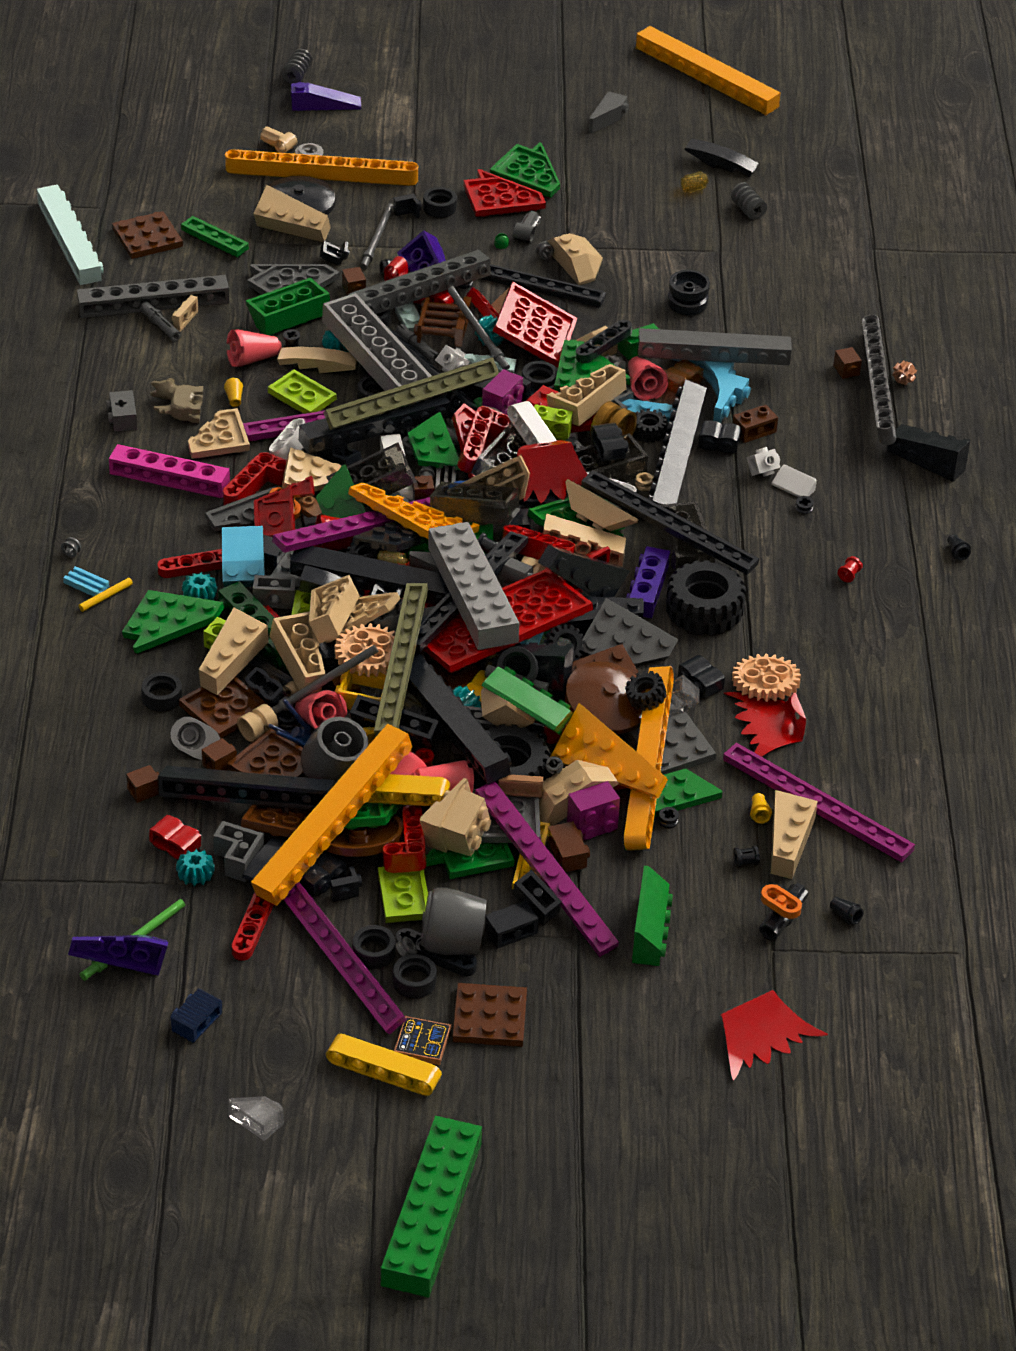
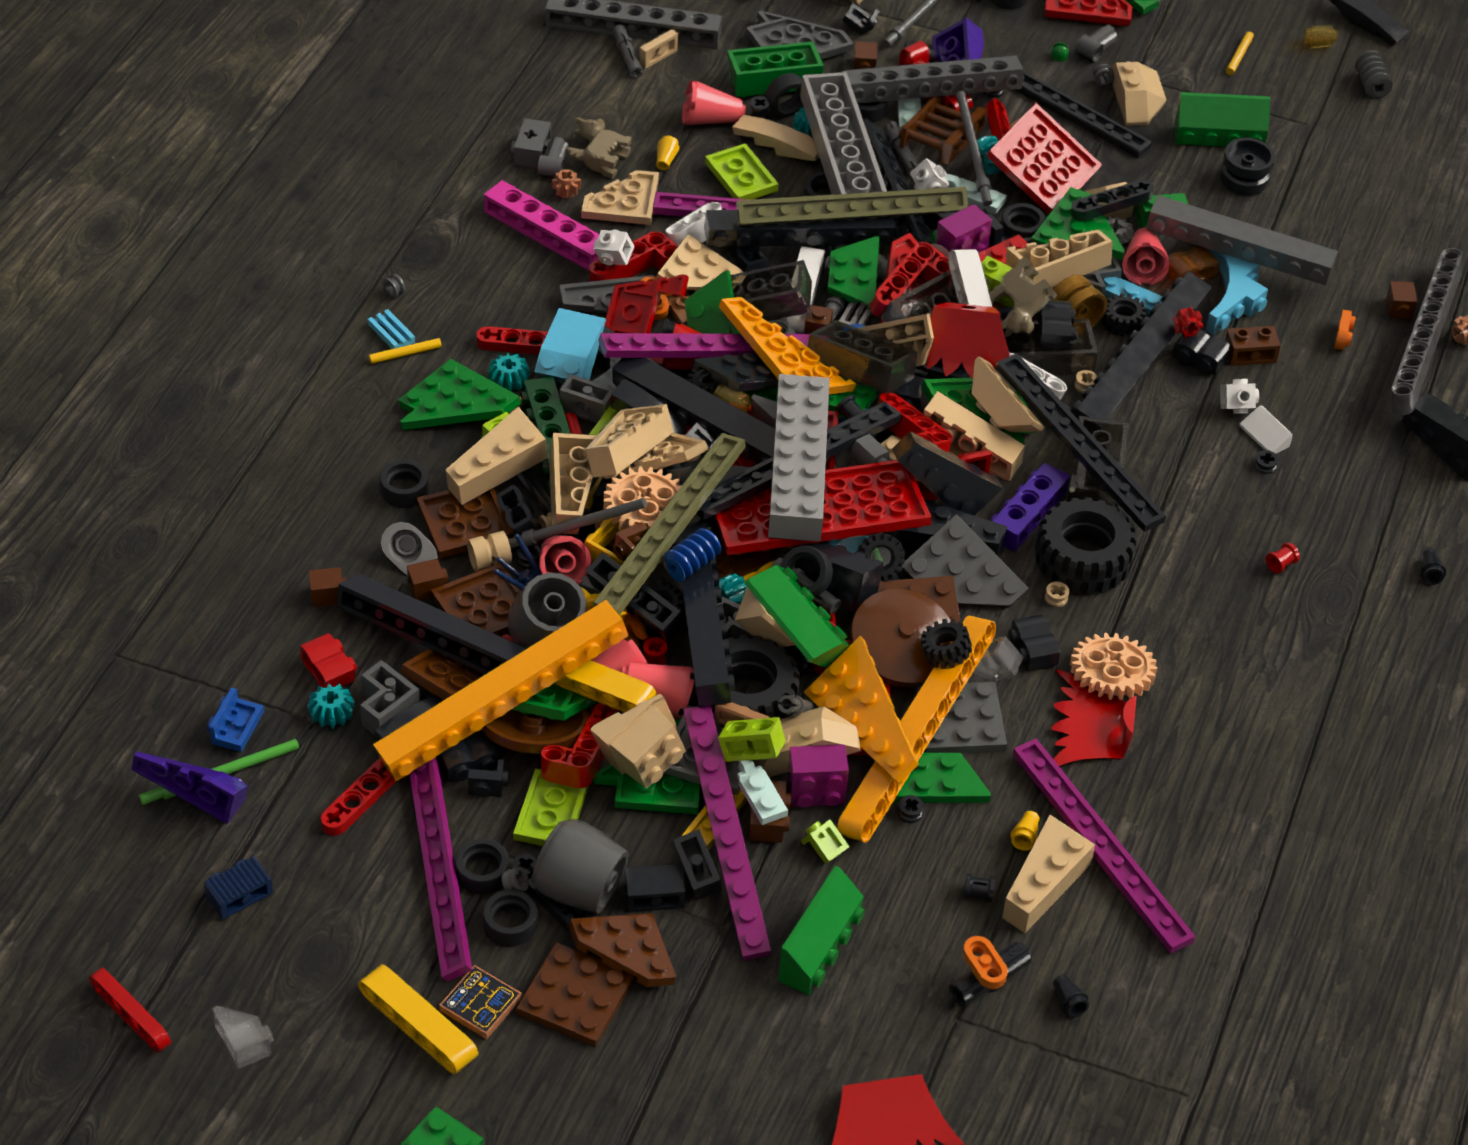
camera: 20 degrees right, 5 degrees up
none -> red beam [89,968,171,1053]
none -> blue bracket [207,688,264,753]
none -> dark grey piece [537,137,568,178]
none -> nougat gear [552,169,581,198]
none -> reddish brown plate [569,913,676,987]
none -> white brick [594,230,634,266]
none -> reddish brown bracket [614,522,648,562]
none -> blue piece [663,528,721,583]
none -> lime brick [718,717,786,762]
none -> light aqua hinge [737,760,788,825]
none -> black tyre [765,73,804,118]
none -> lime bracket [801,820,850,864]
none -> dark tan animal [989,256,1058,337]
none -> tan bush [1045,582,1069,607]
none -> red gear [1172,307,1203,338]
none -> green slope [1174,92,1270,147]
none -> yellow bar [1226,32,1254,75]
none -> orange plate [1334,309,1356,350]

